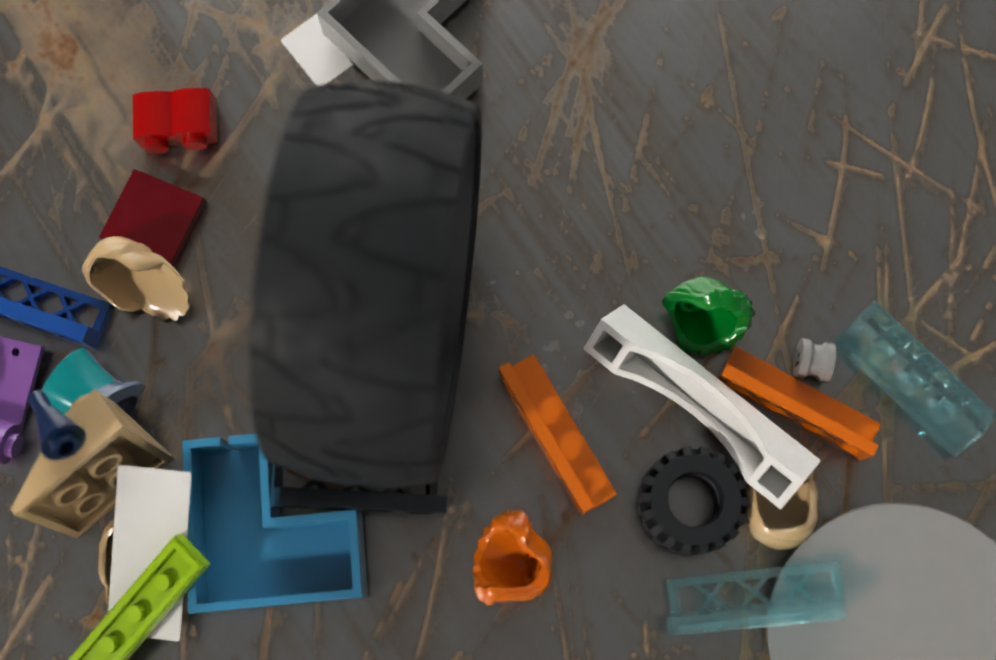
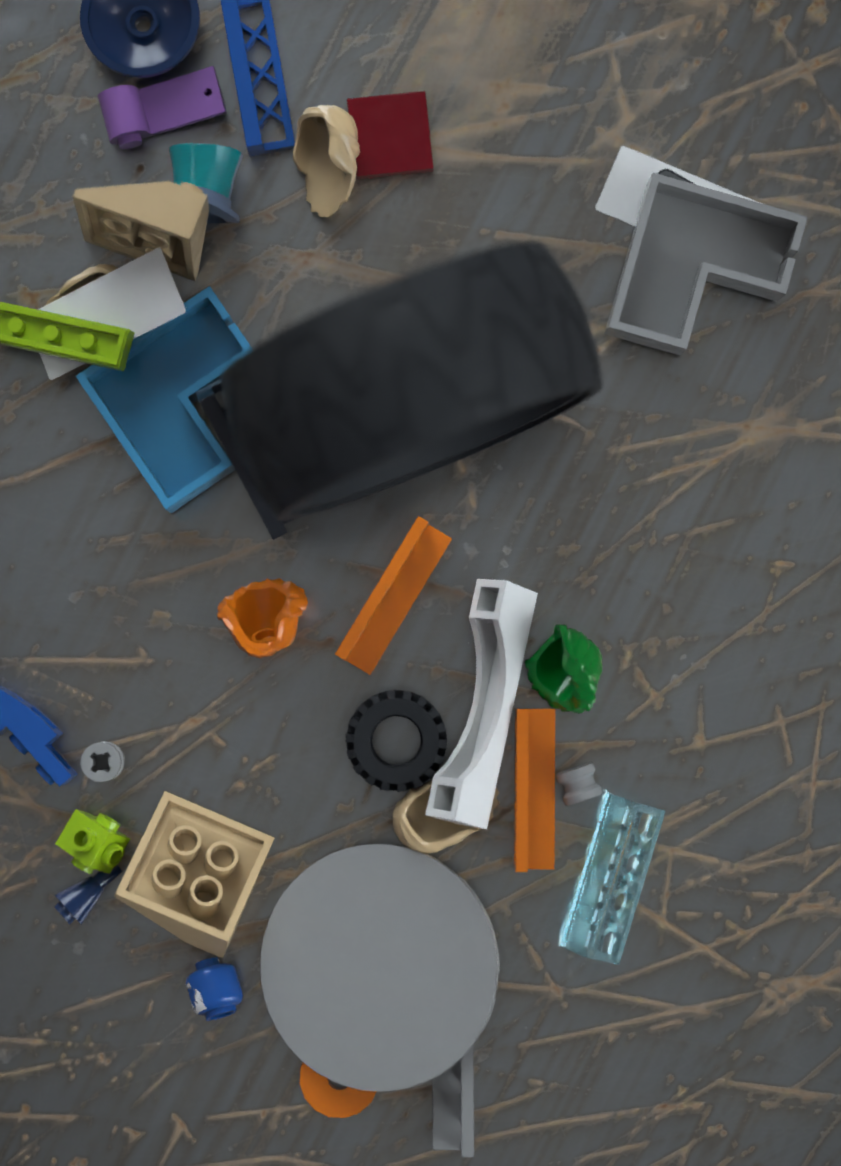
camera: 55 degrees right, 10 degrees up
dark blue cone [28,390,86,460] -> none
red brick [132,88,218,154] -> none
clear light blue fence [666,560,848,636] -> none

